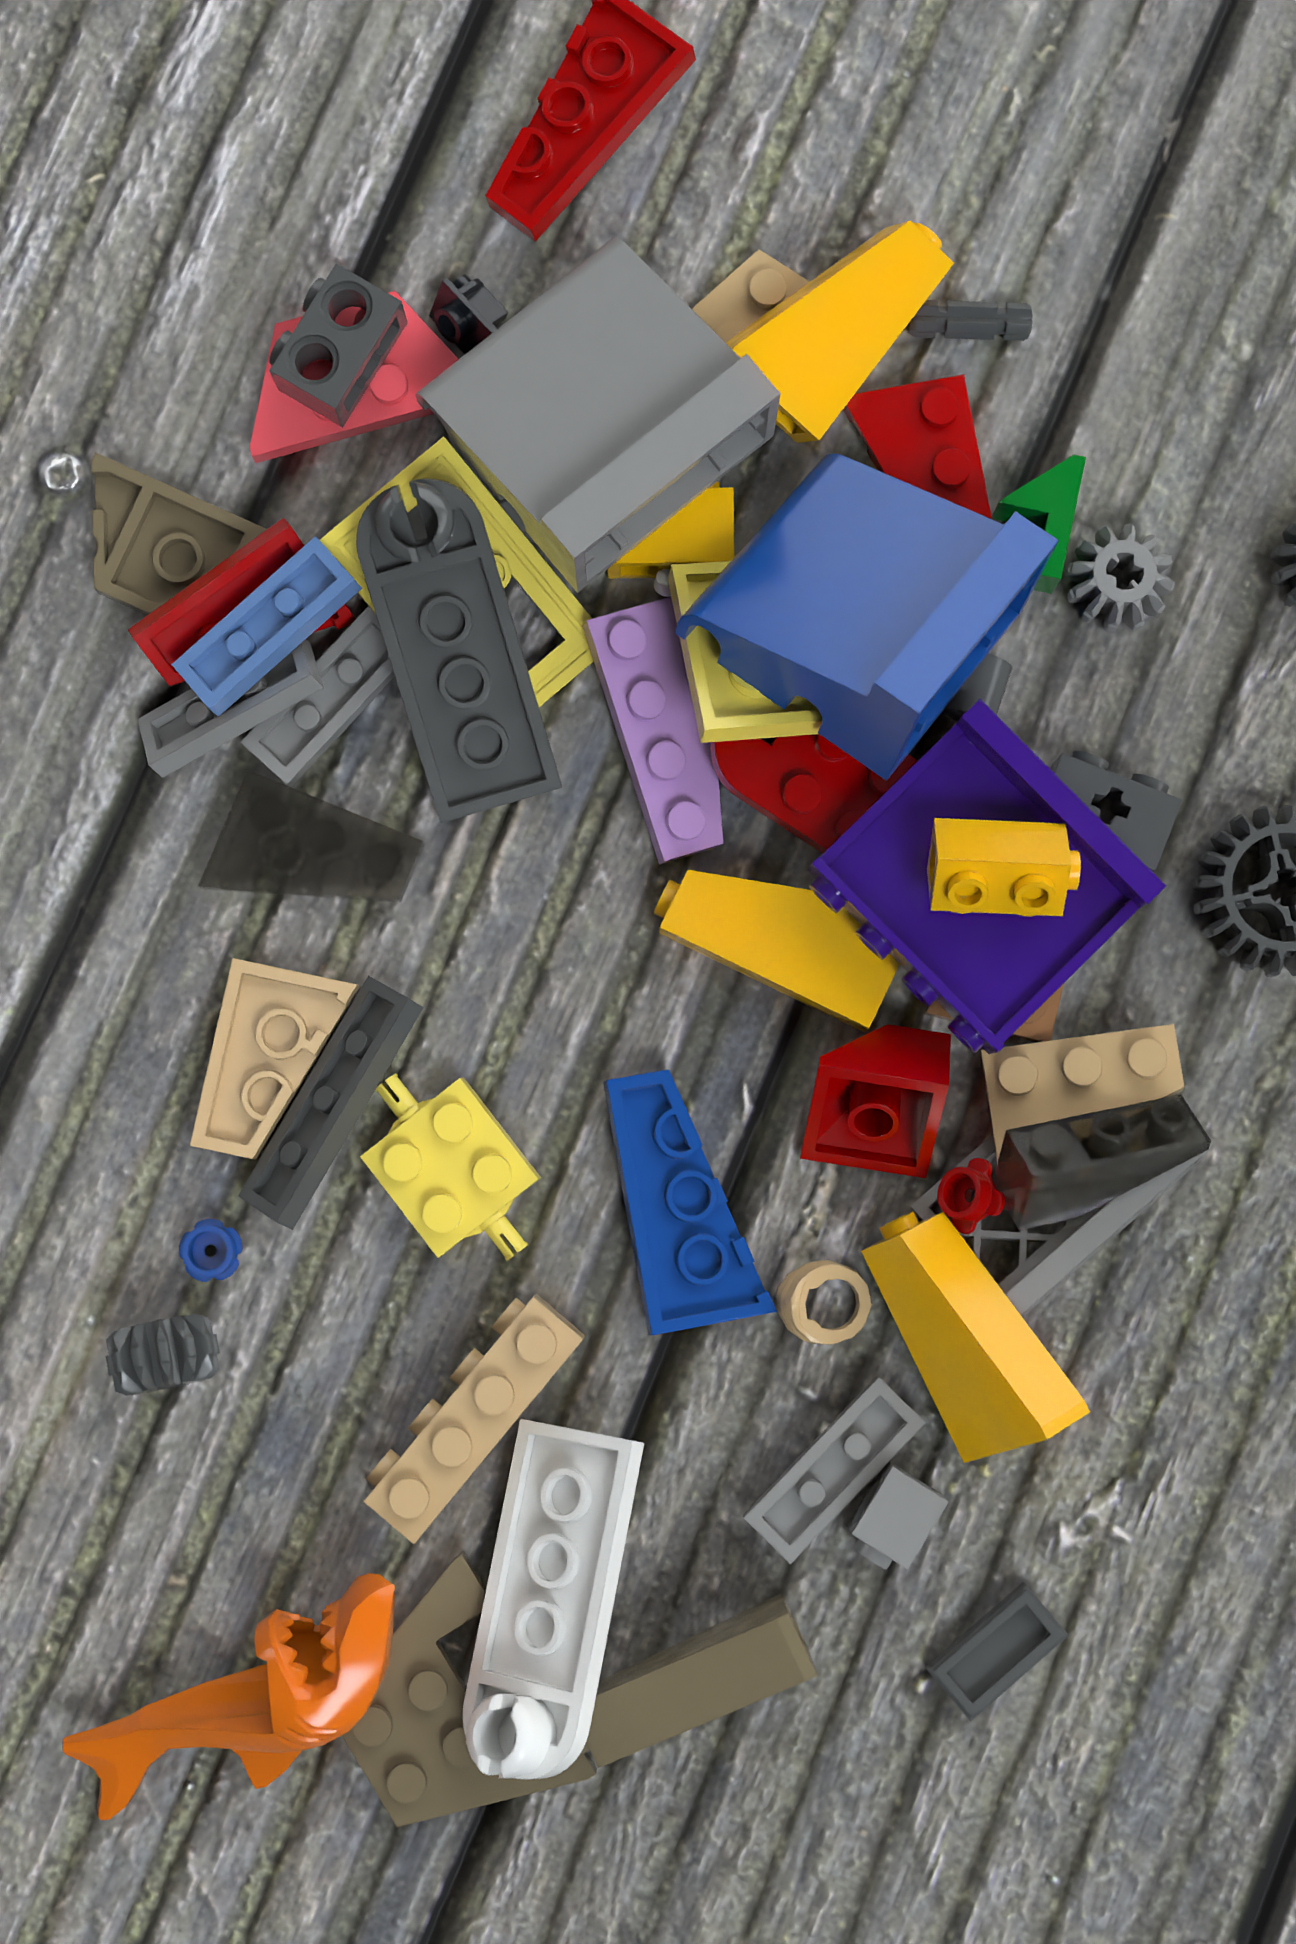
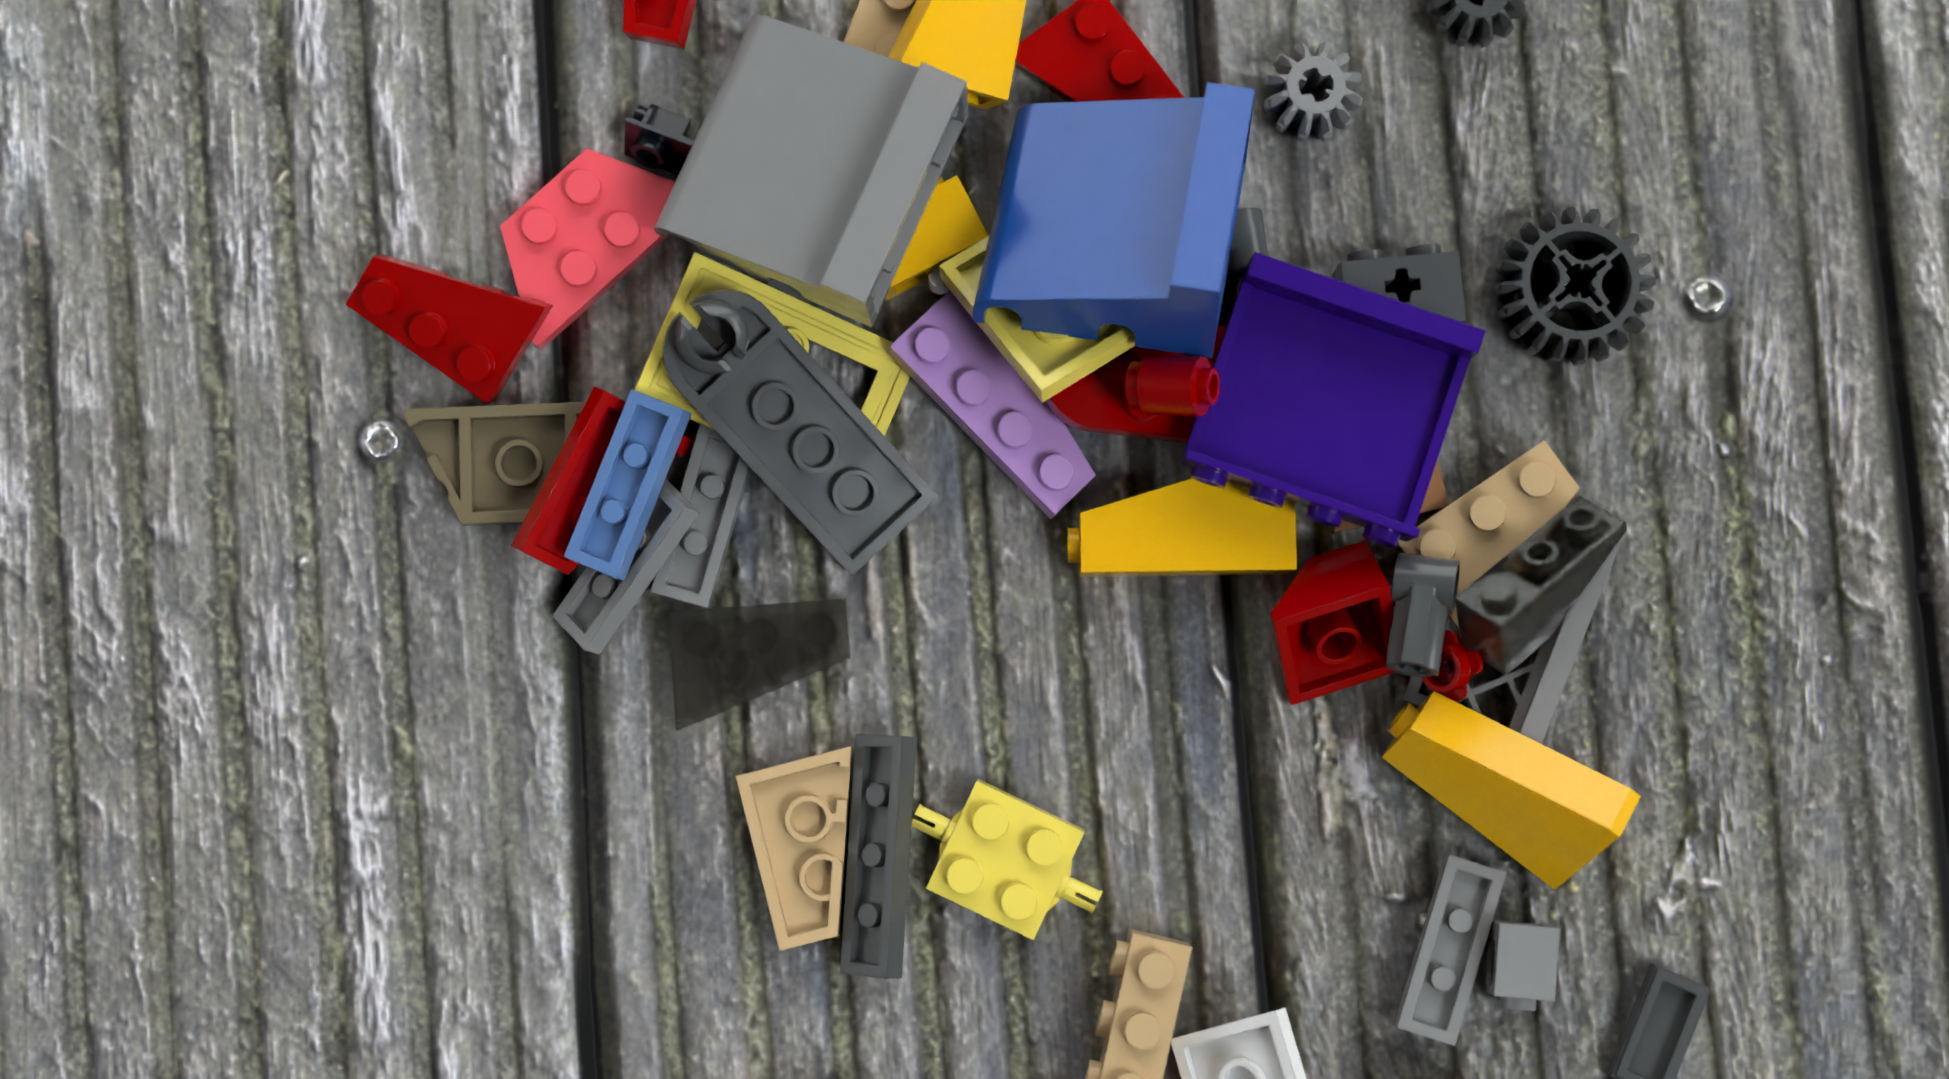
camera: 25 degrees left, 0 degrees up
blue plate [179,1219,243,1282] -> none
dark grey brick [269,263,408,428] -> none
blue wing [603,1069,777,1336] -> none
tan piece [774,1260,872,1345] -> none
yellow brick [927,818,1081,917] -> none
green slope [992,455,1086,594] -> none
none -> red wing [345,254,553,404]
none -> red brick [1125,355,1220,417]
none -> dark grey piece [1386,553,1460,678]

